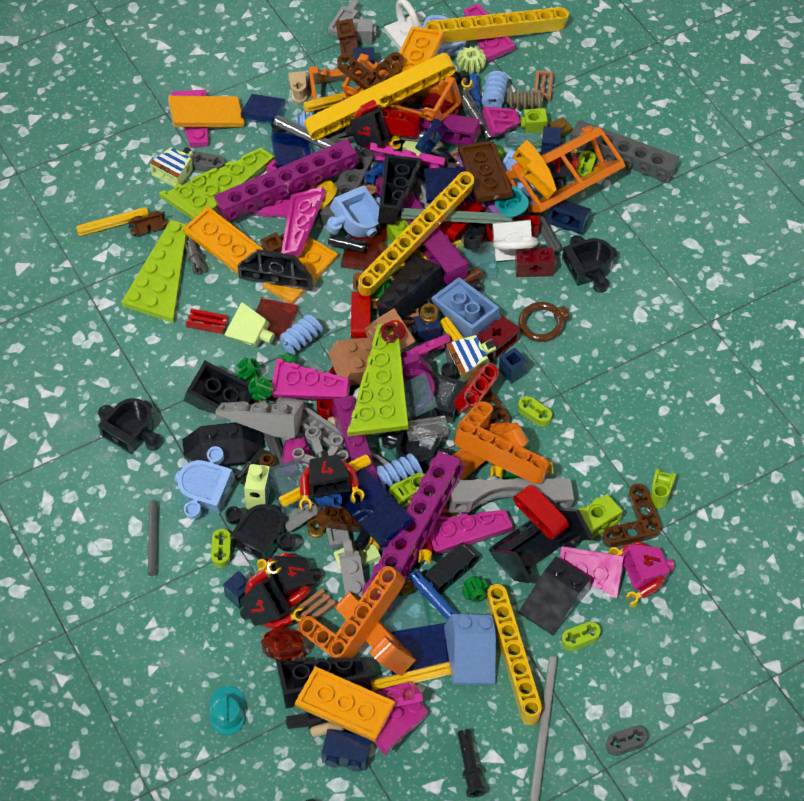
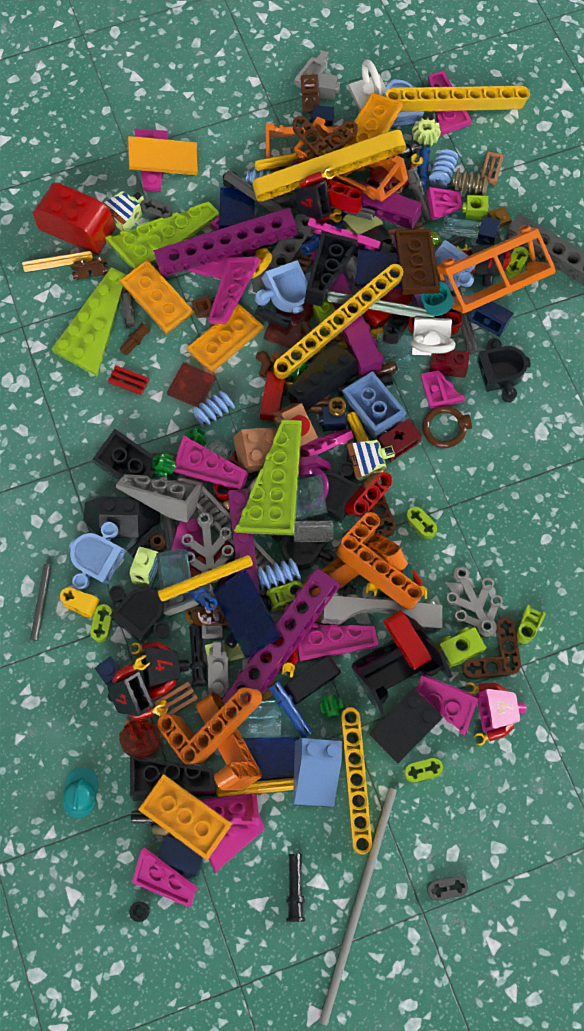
camera: 10 degrees right, 15 degrees up
black piece [98,398,162,454] -> none
yellowish green torso [225,302,275,347] -> none
black wedge [237,249,313,291] -> none
green gear [237,357,261,382] -> none
clear blue tile [241,94,286,123] -> none
tan piece [288,71,308,104] -> none
black torso [299,451,364,511] -> none
dark red bush [380,322,399,343] -> none
clear blue tile [415,118,448,154] -> none
dark blue brick [499,348,527,383] -> none
light orange slope [512,140,556,200] -> none
none -> red brick [33,182,116,256]
none -> yellow piece [60,587,100,618]
none -> reddish brown axle [120,323,150,355]
none -> dark pink wing [132,847,198,908]
none -> black pin [189,625,208,687]
none -> reddish brown arm [256,351,272,378]
none -> dark pink wing [420,370,465,410]
none -> light grey plant [446,567,503,637]

